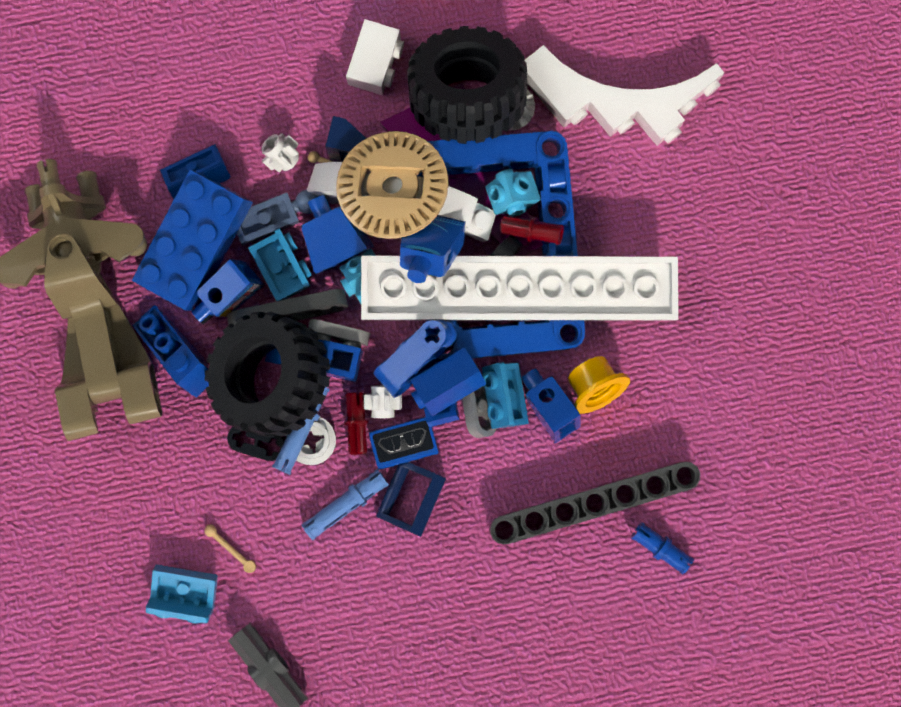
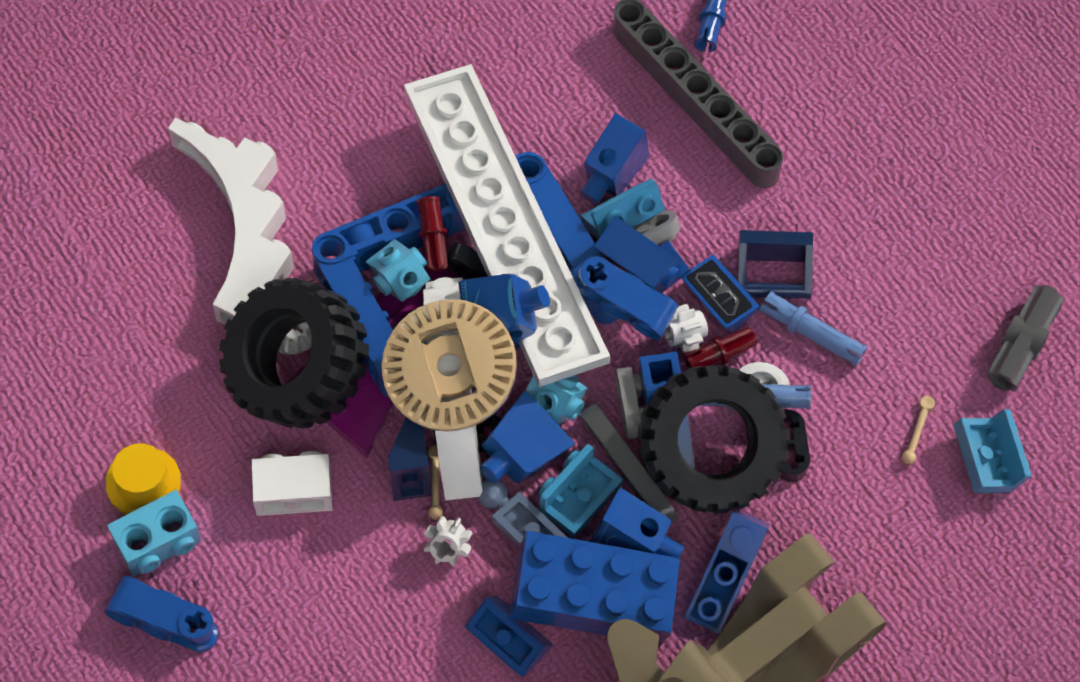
camera: 110 degrees left, 20 degrees down
yellow piece [568,356,630,414] -> none

